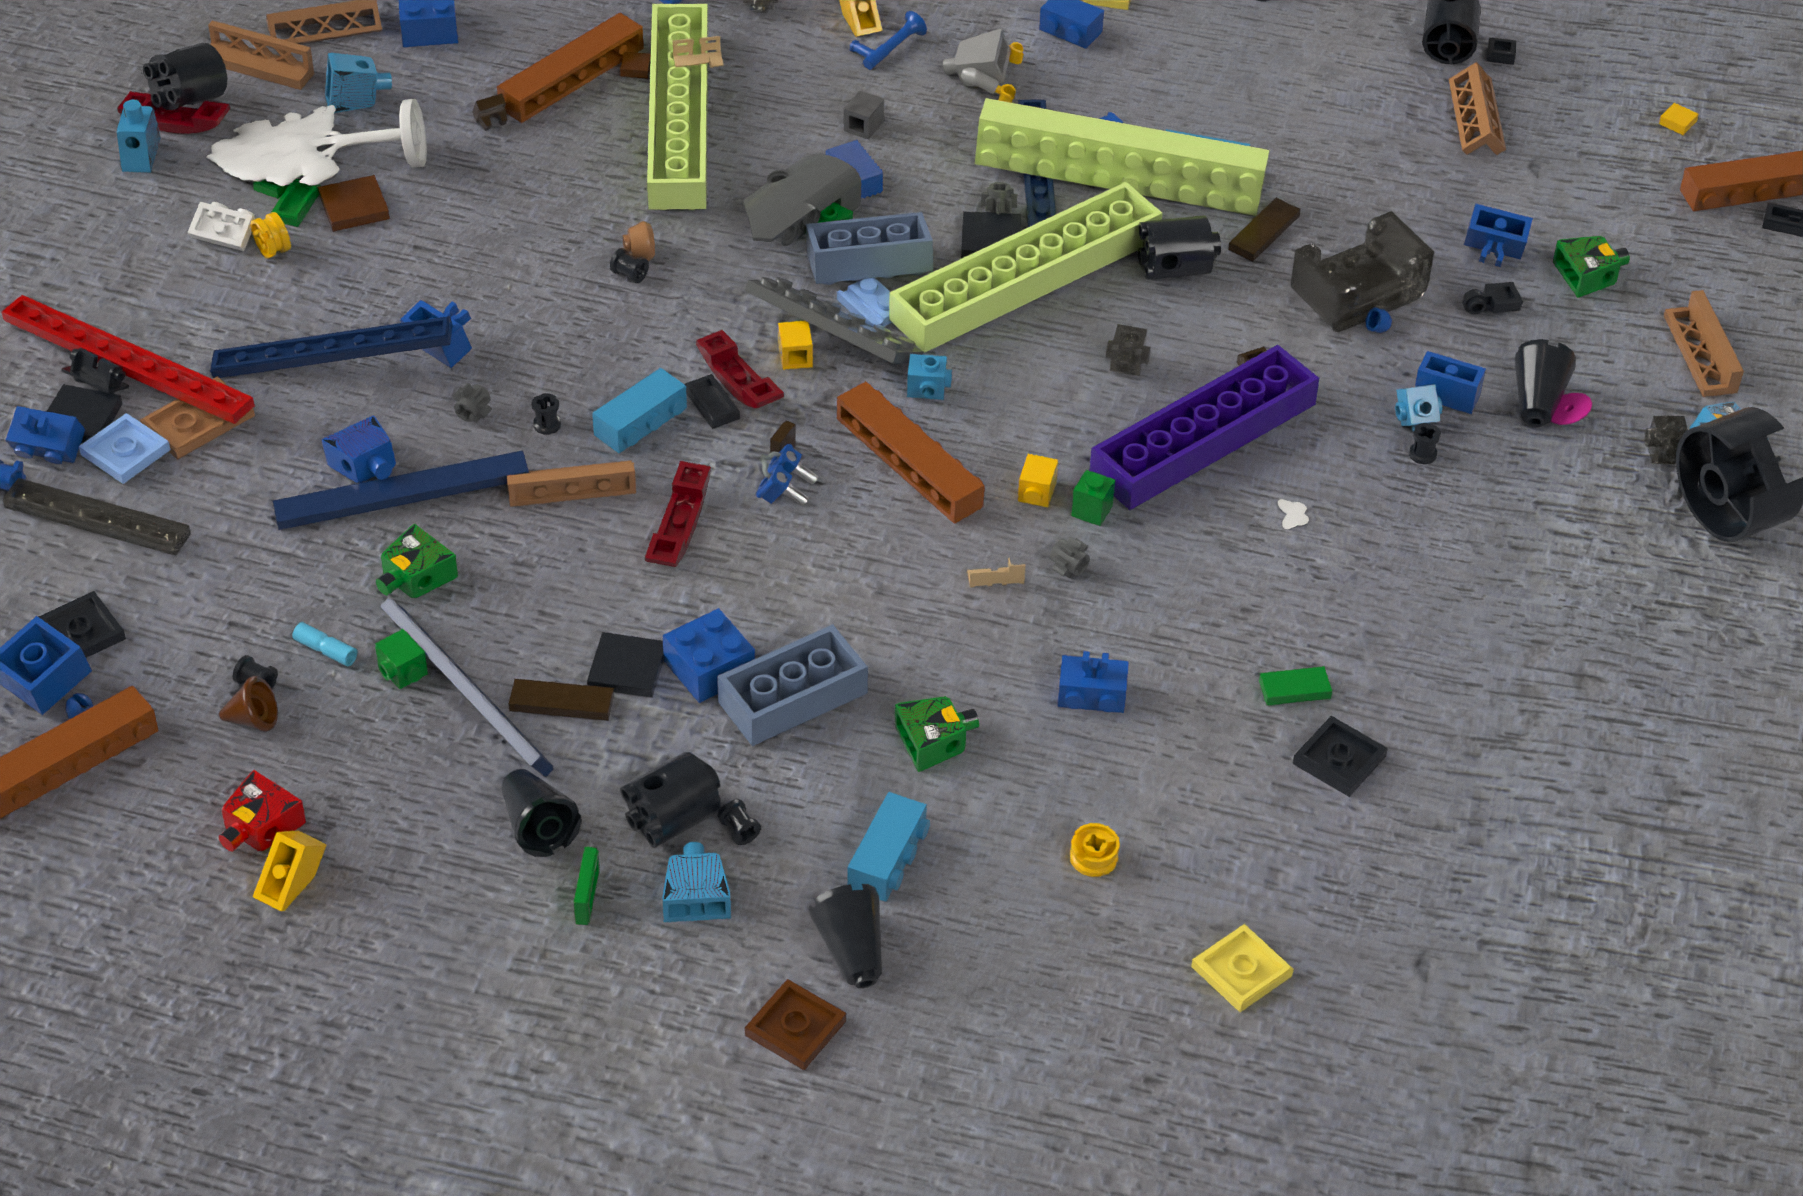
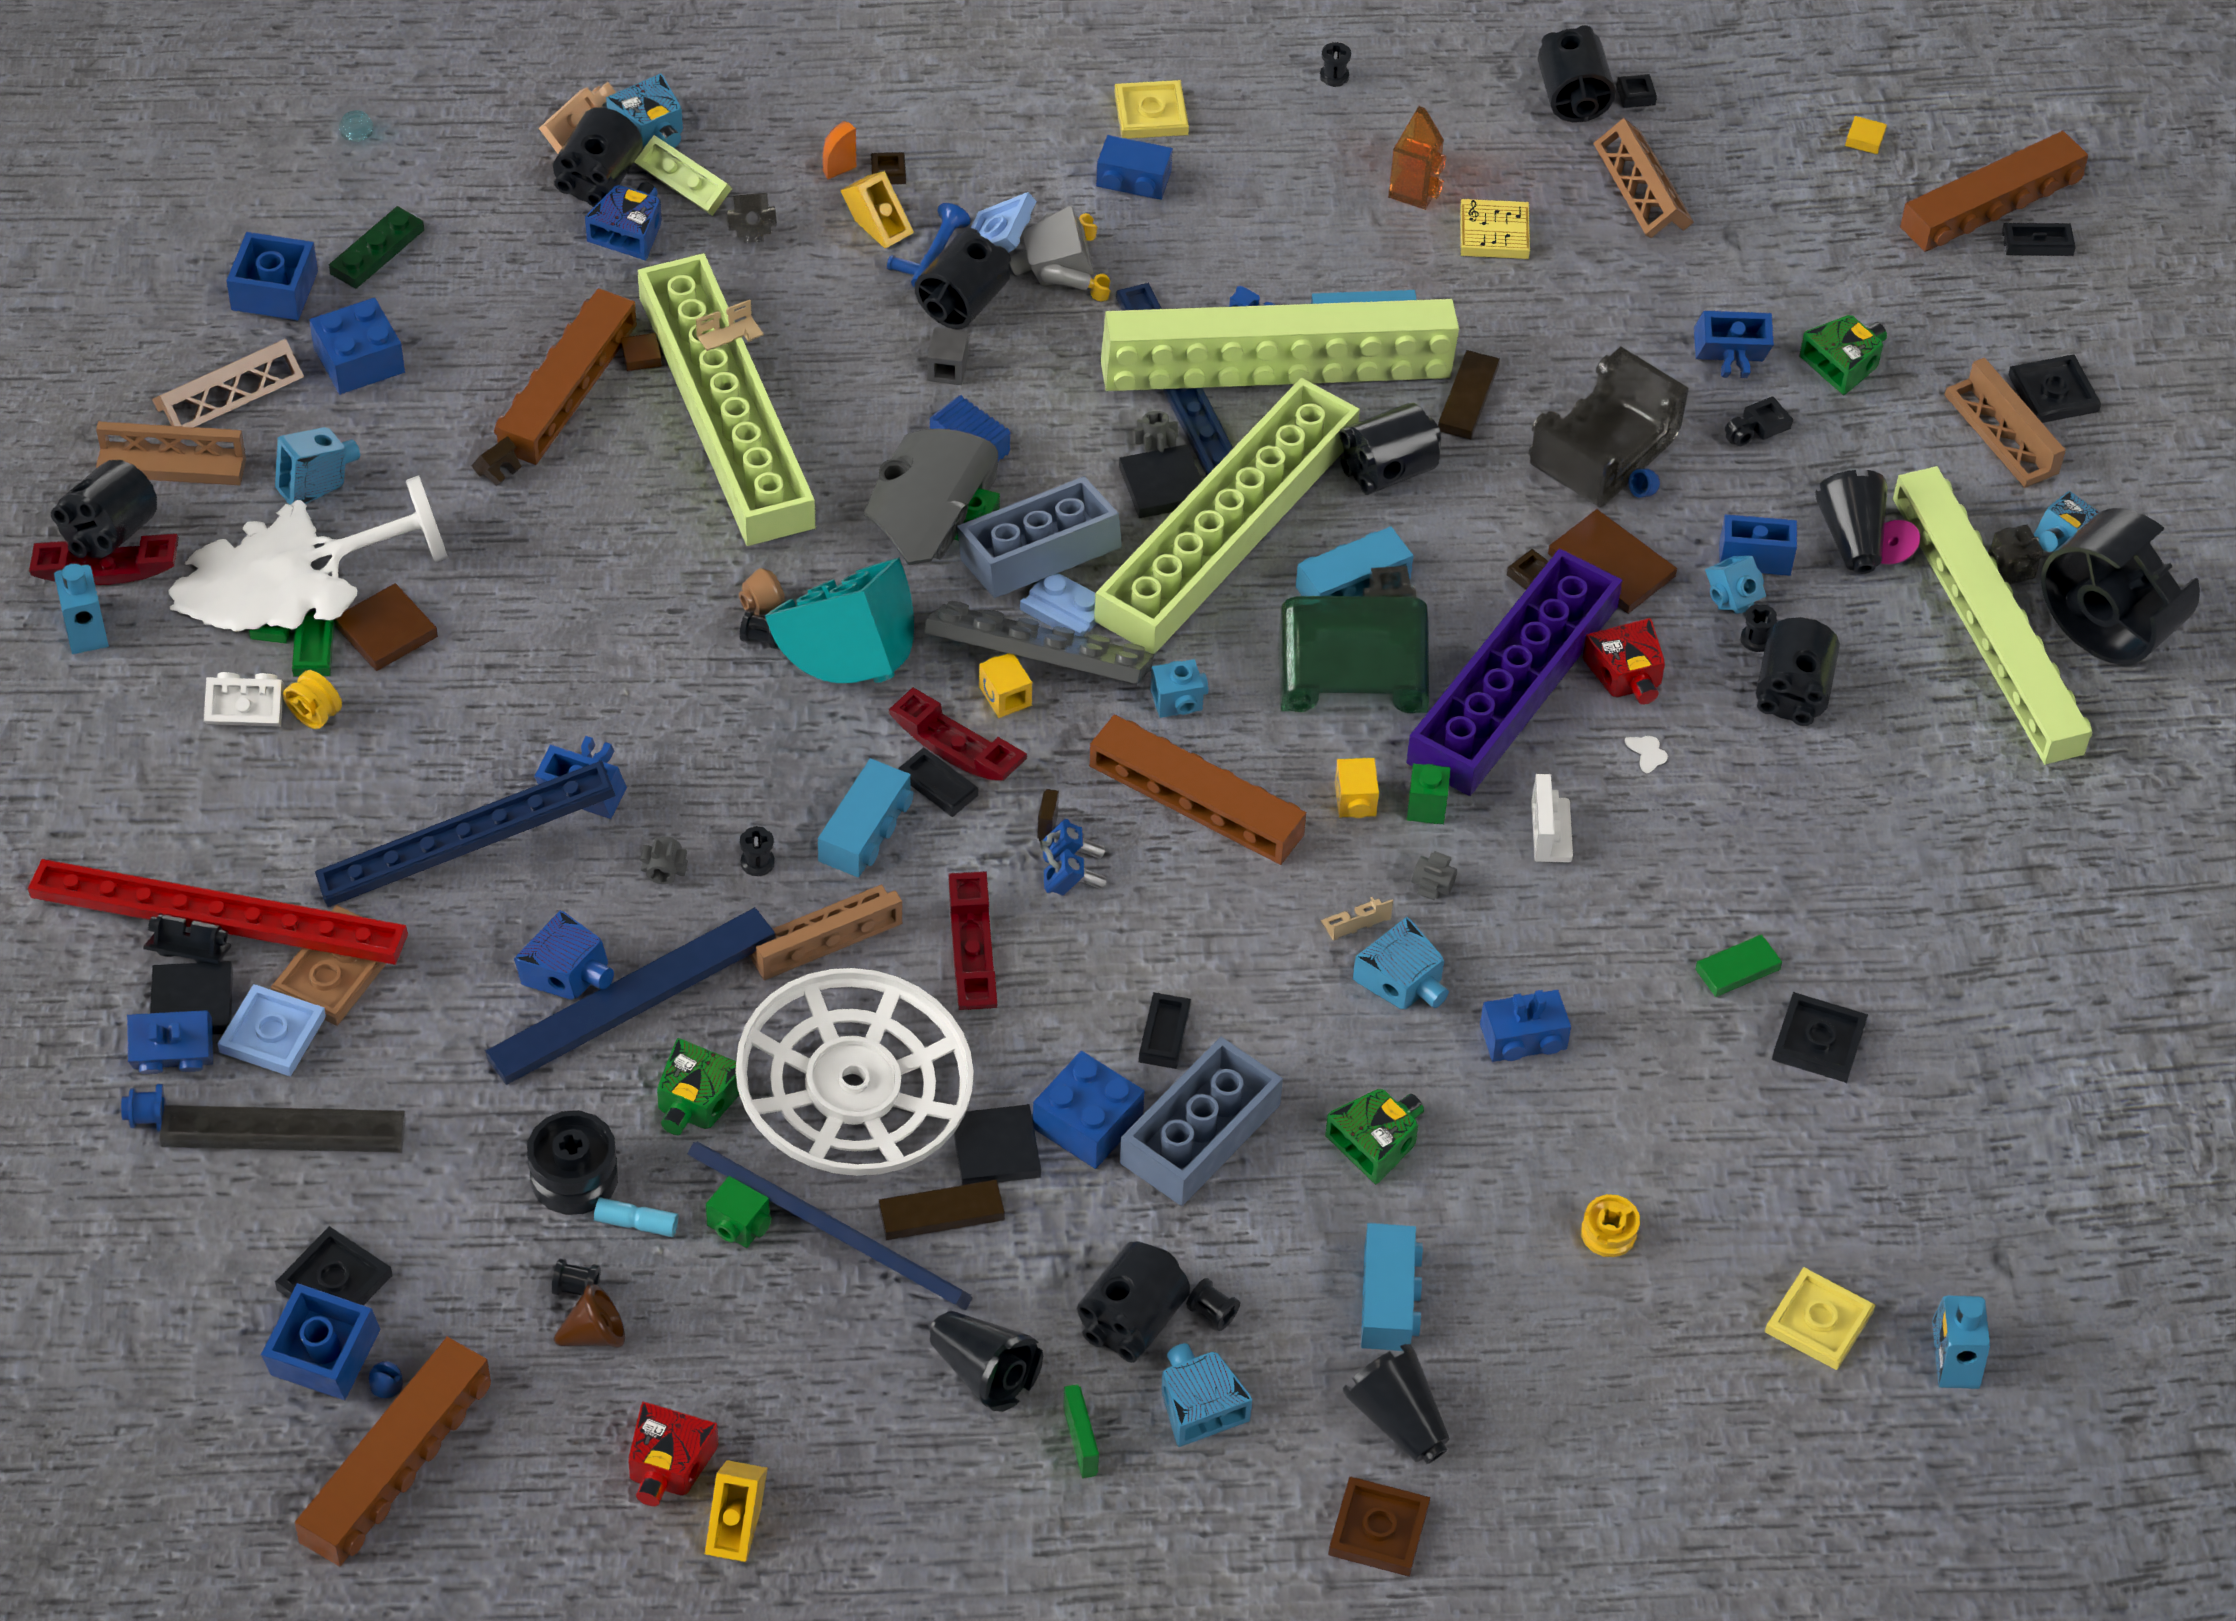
camera: 20 degrees left, 5 degrees up
none -> black wheel [527,1110,618,1215]
none -> white dish [735,968,974,1176]
none -> teal brick [765,557,914,683]
none -> black cylinder [915,228,1011,329]
none -> light blue plate [971,192,1037,253]
none -> black tile [1138,992,1191,1069]
none -> clear green windscreen [1278,596,1429,714]
none -> dark azure brick [1296,527,1414,617]
none -> dark azure torso [1353,917,1449,1009]
none -> clear orange slope [1388,106,1446,210]
none -> light yellow tile [1460,199,1530,259]
none -> white bracket [1531,774,1573,862]
none -> reddish brown tile [1548,509,1677,614]
none -> red torso [1582,618,1665,705]
none -> black cylinder [1756,617,1840,726]
none -> yellowish green brick [1893,466,2092,765]
none -> dark azure torso [1932,1295,1990,1389]
none -> black tile [2008,354,2101,423]

